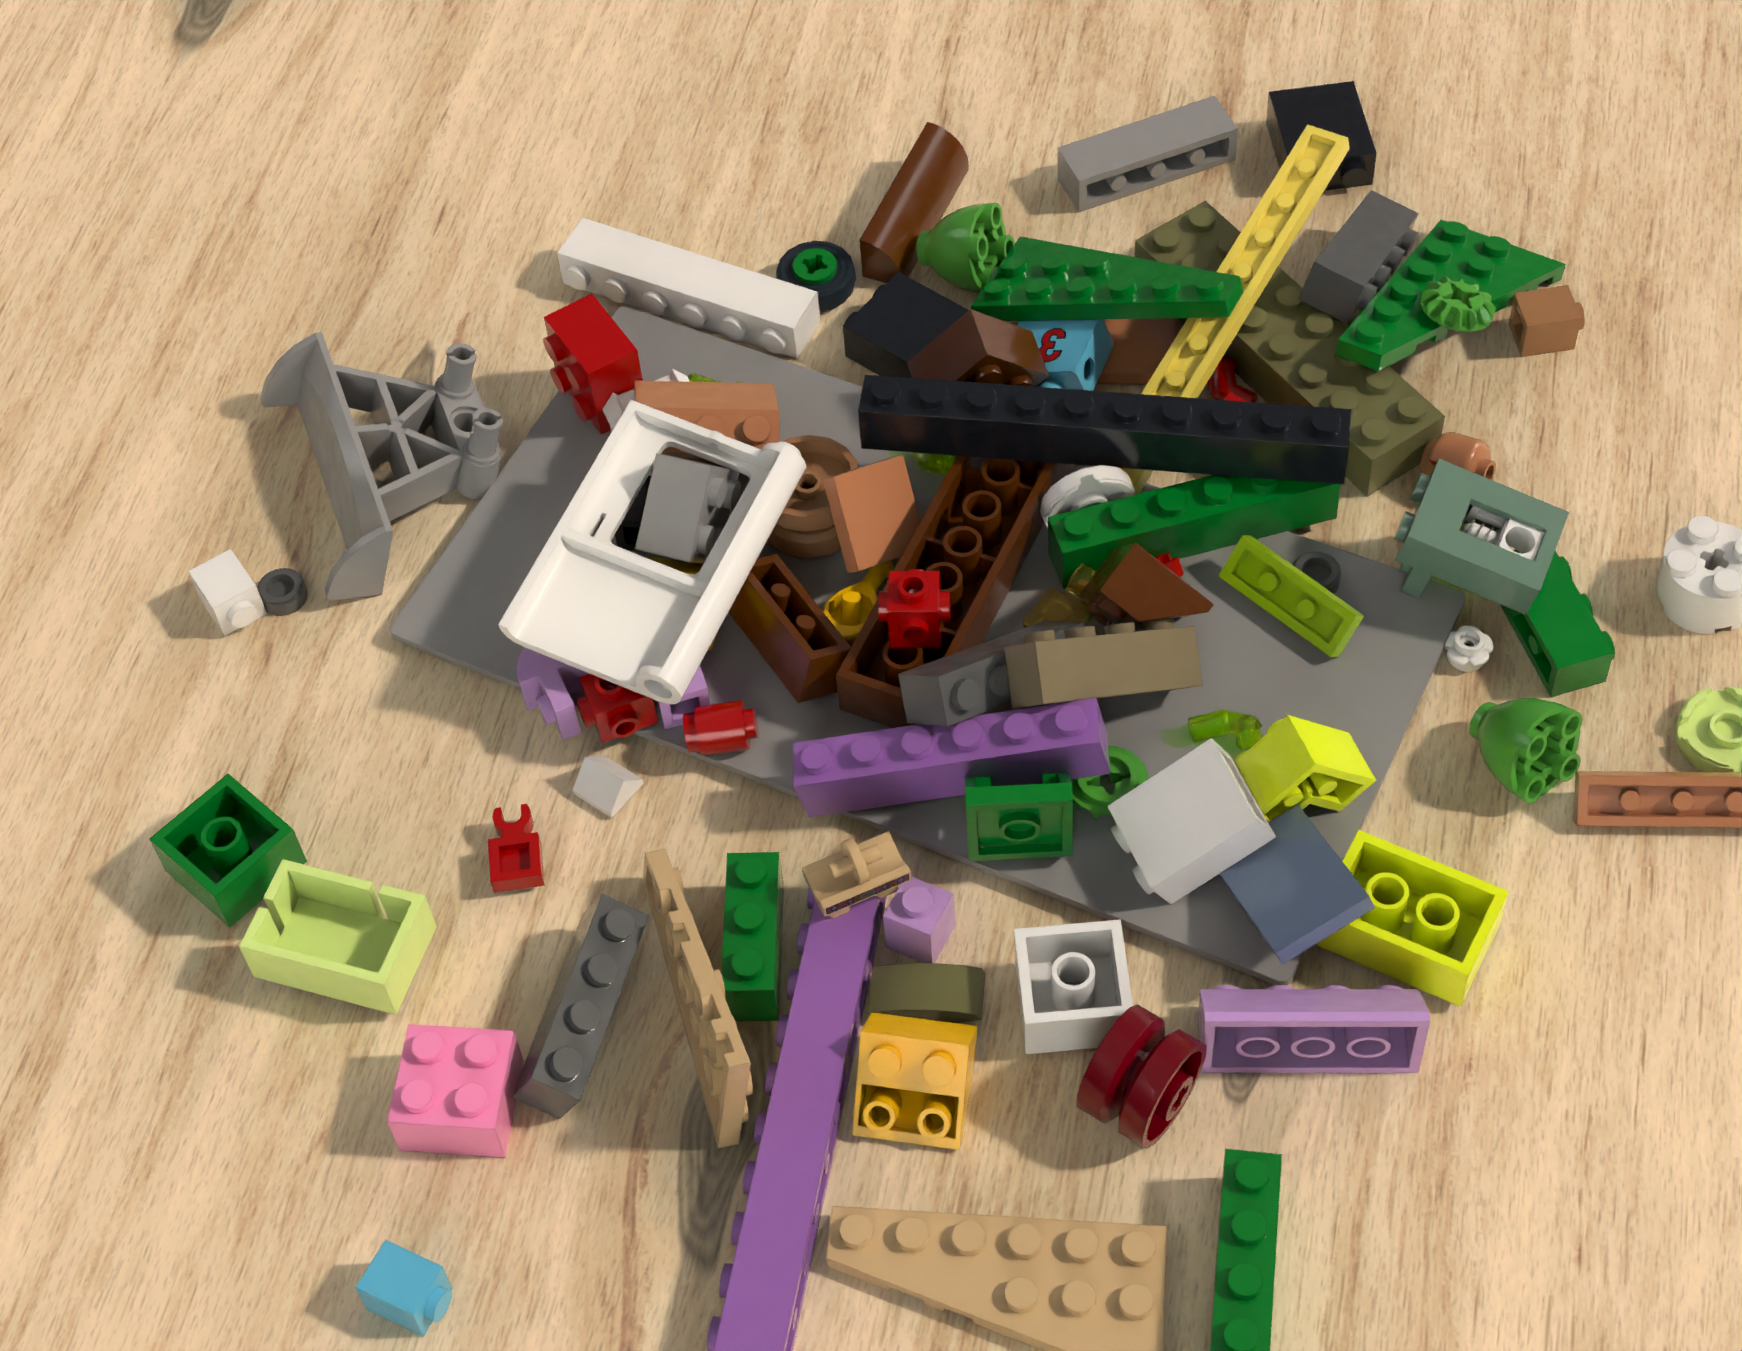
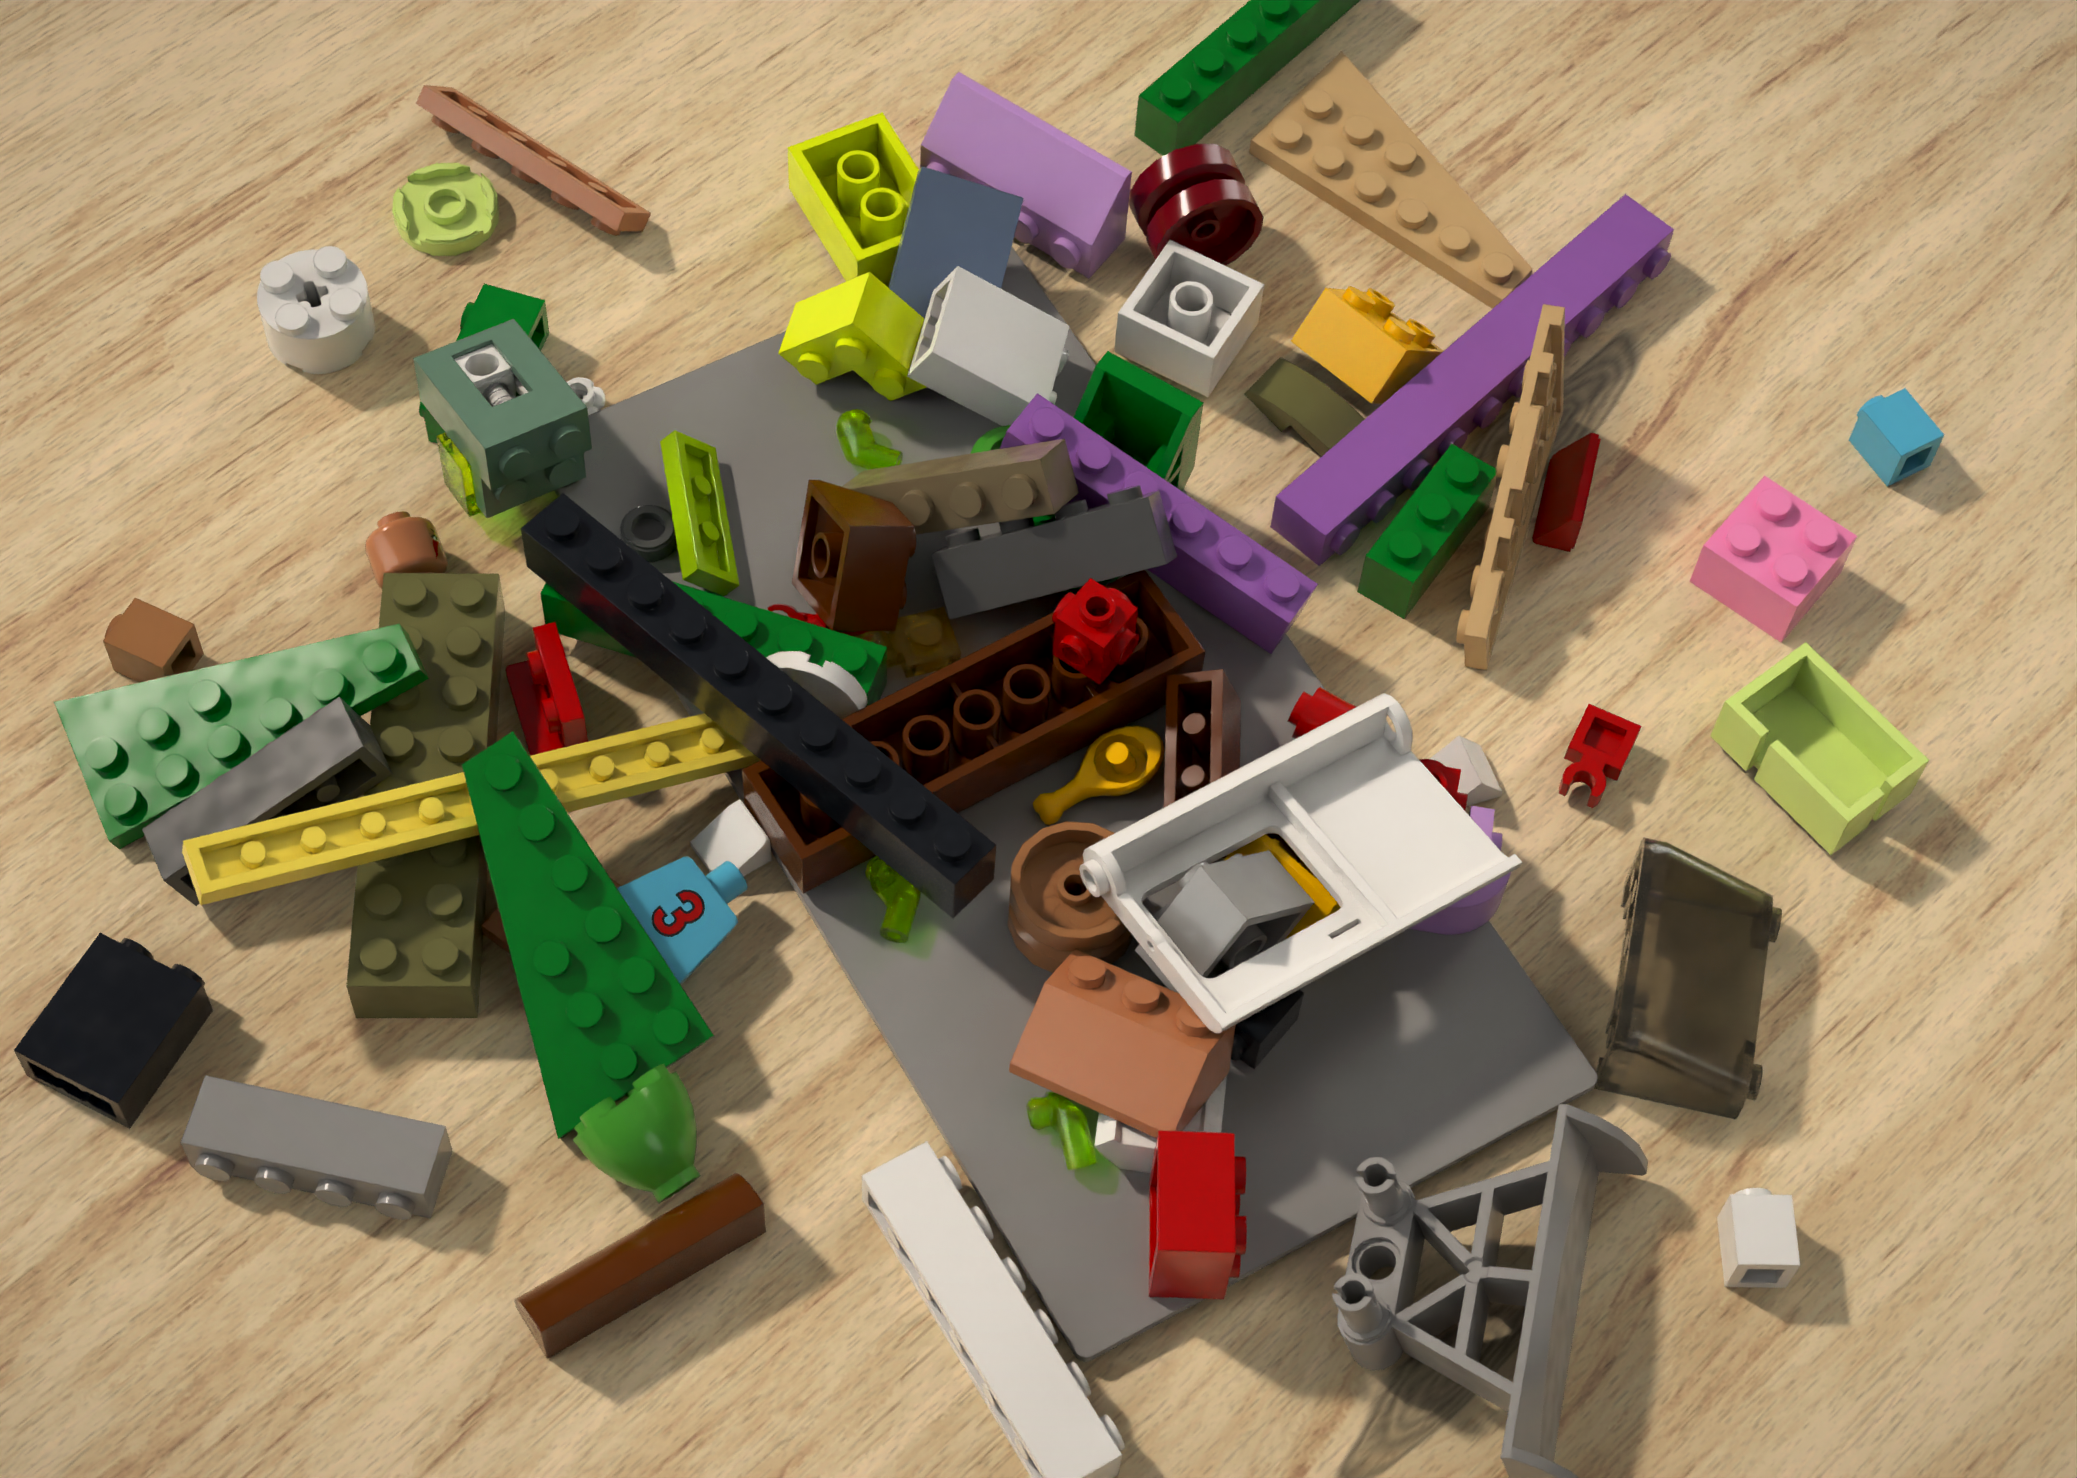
camera: 155 degrees left, 5 degrees up
green brick [149,774,307,928] -> none
dark grey tile [257,568,308,616] -> none
dark grey brick [511,894,649,1119] -> none
black wheel [776,241,856,312] -> none
tan hips [802,831,912,918] -> none
nougat tile [823,455,921,573] -> none
black brick [843,272,969,378] -> none
lavender brick [883,876,956,963] -> none
reddish brown brick [907,309,1049,387] -> none
bright green gear [1420,277,1496,332] -> none
bright green piece [1469,698,1583,803] -> none
none -> red slope [1532,433,1601,552]
none -> clear smoke windscreen [1594,837,1782,1119]

